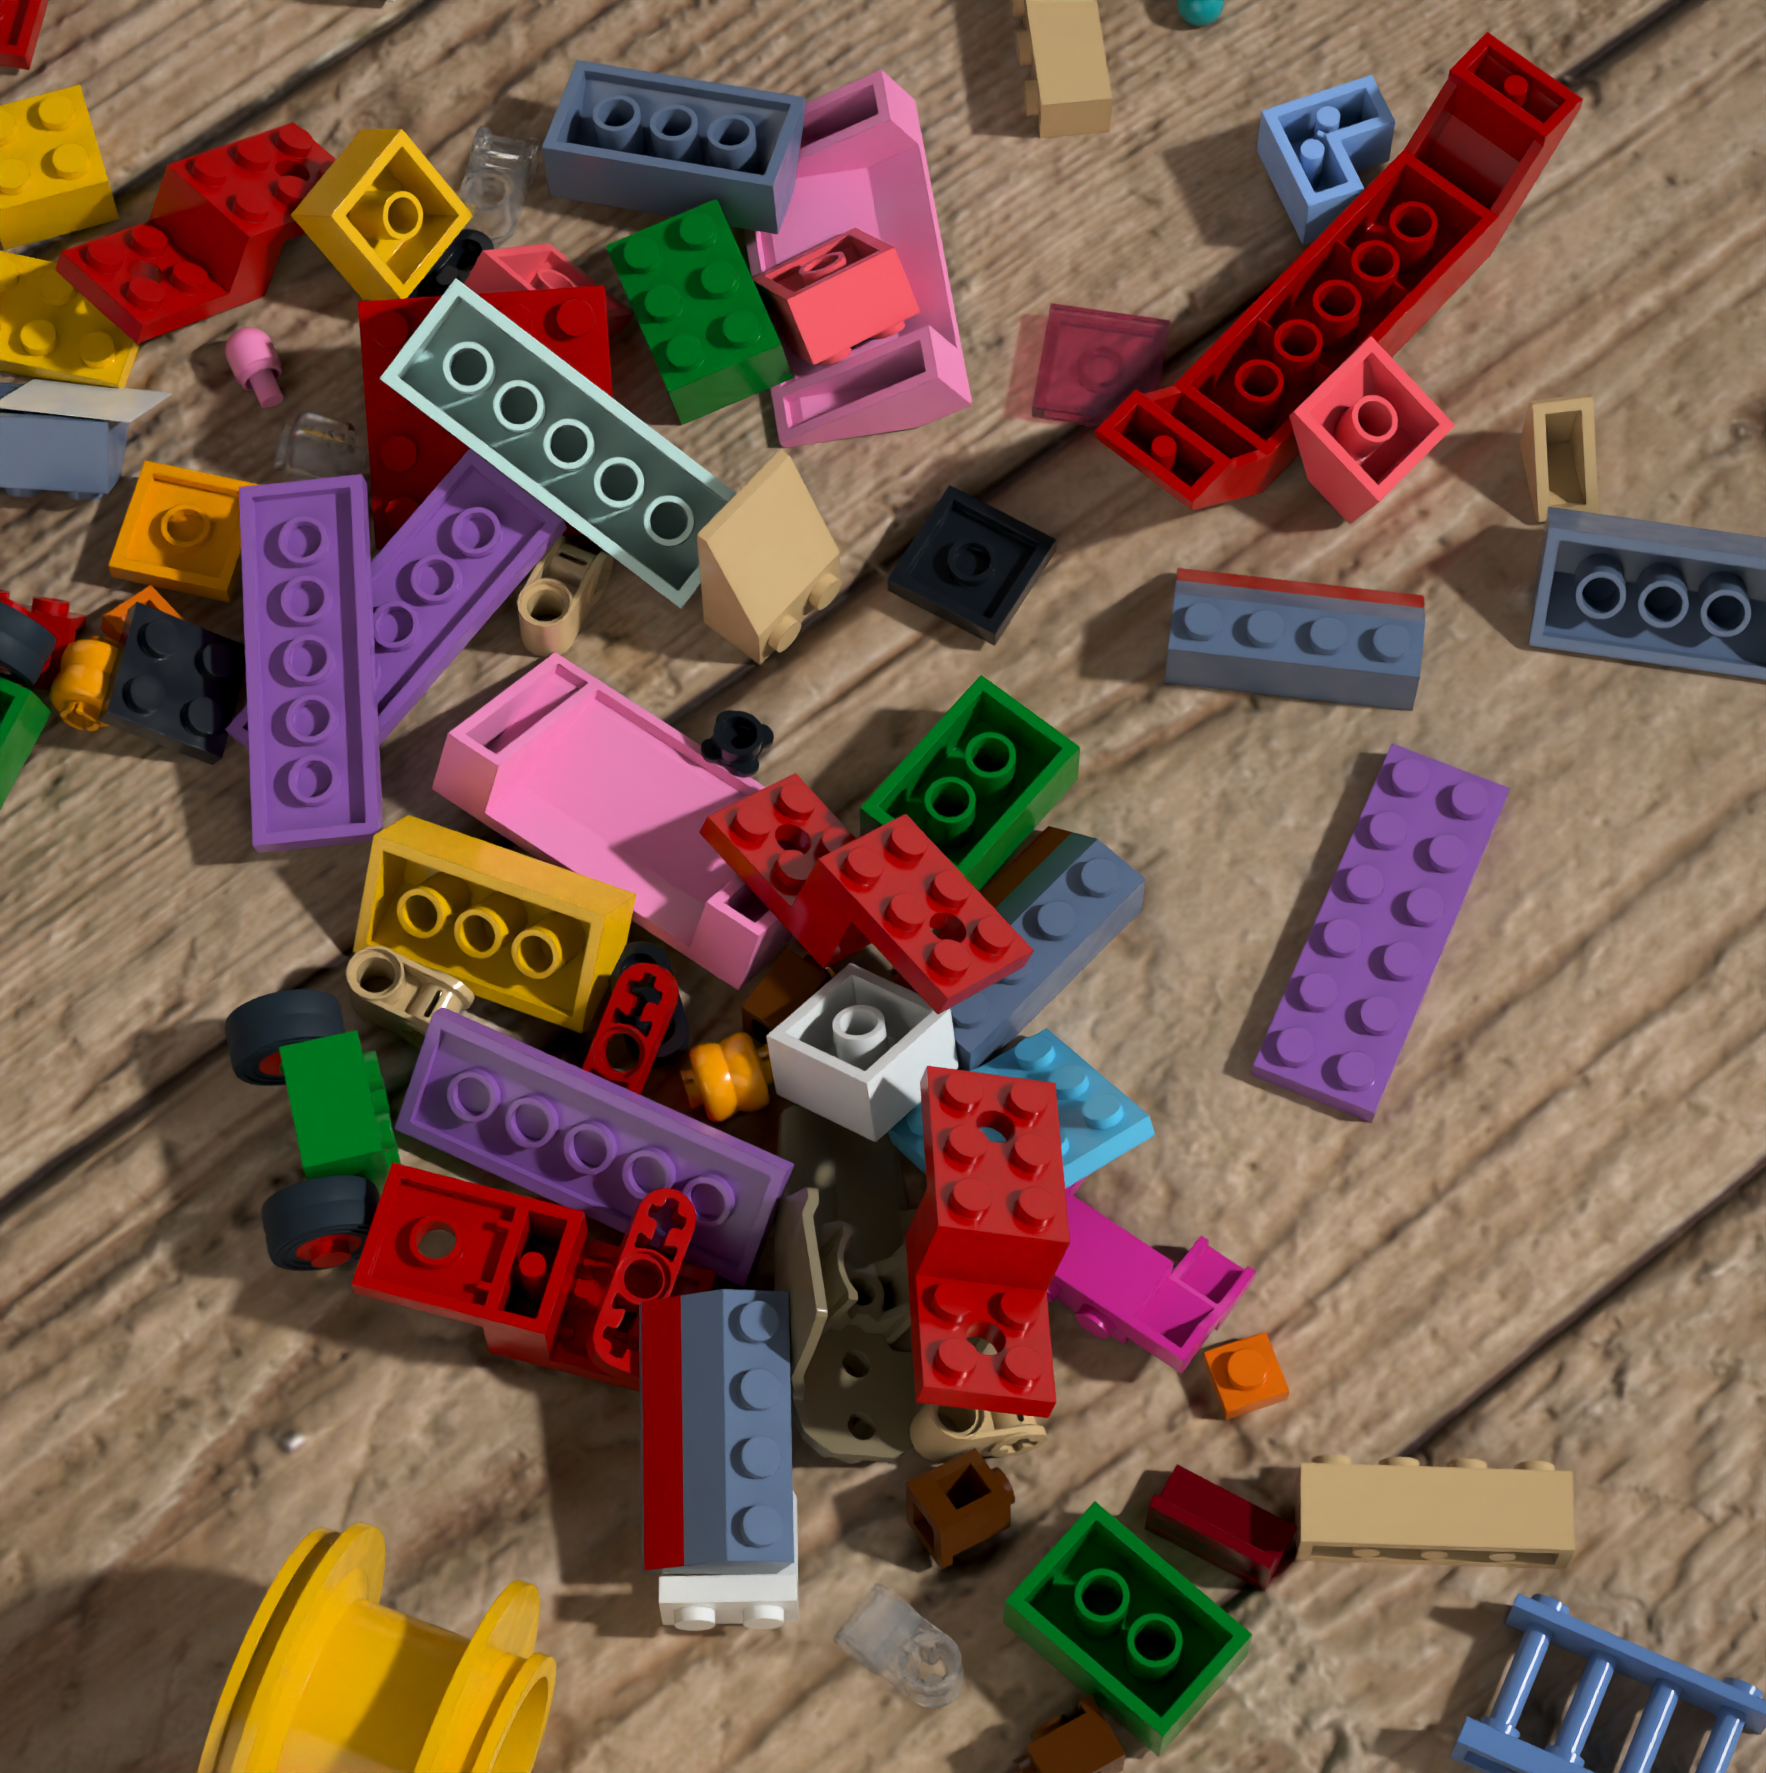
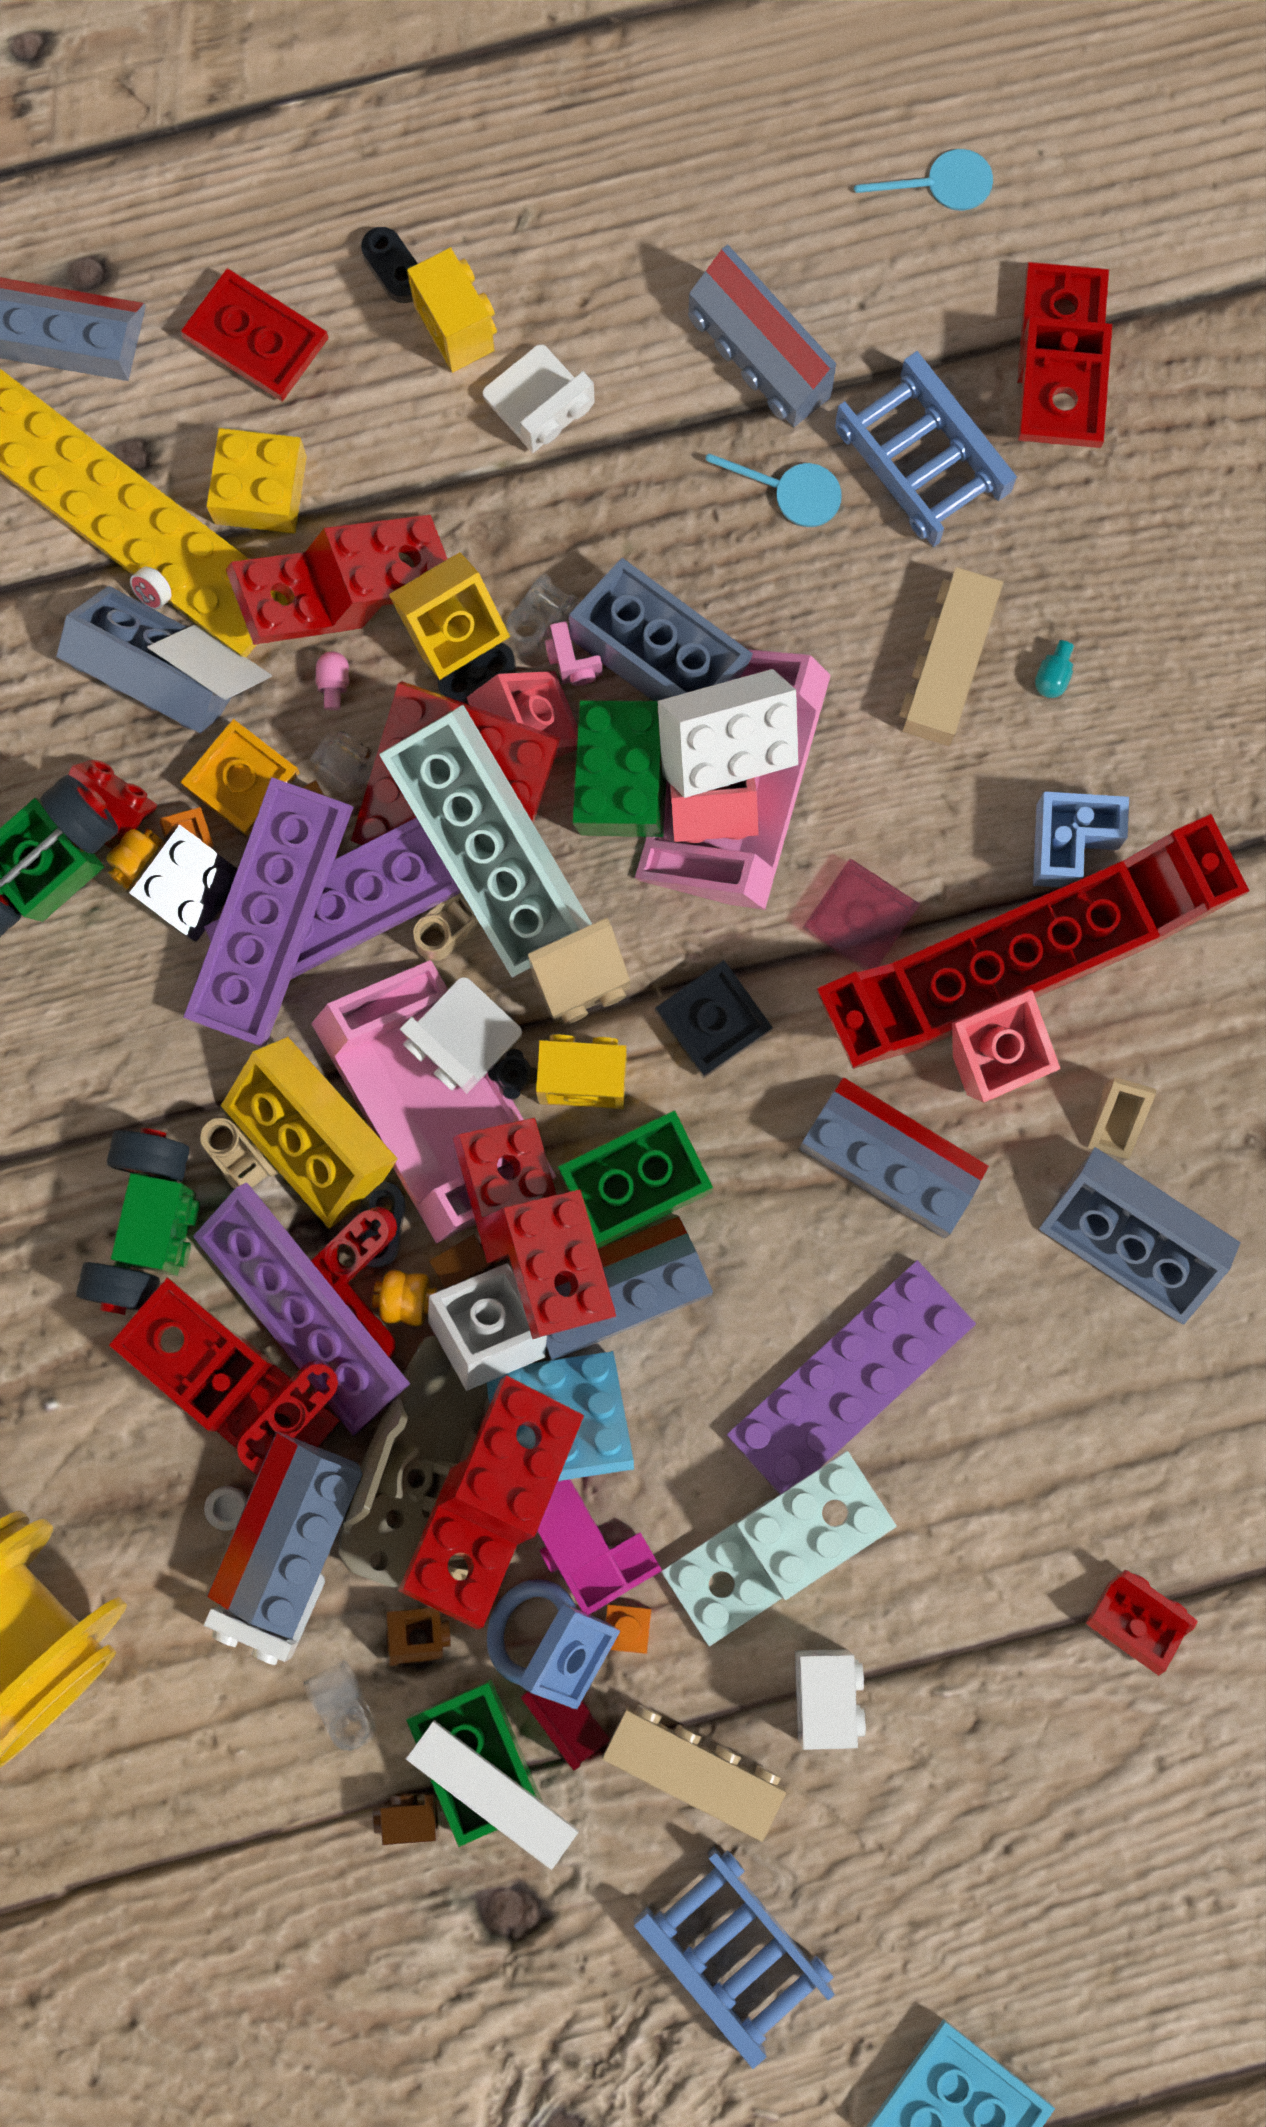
camera: 25 degrees right, 15 degrees up
none -> white tile [204,1486,248,1531]
none -> white bracket [400,978,522,1094]
none -> white tile [406,1720,579,1870]
none -> medium blue tile [487,1579,620,1709]
none -> yellow brick [536,1034,627,1109]
none -> bright pink bracket [544,621,602,686]
none -> white brick [658,669,798,798]
none -> light aqua bracket [661,1451,897,1646]
none -> white brick [795,1649,866,1750]

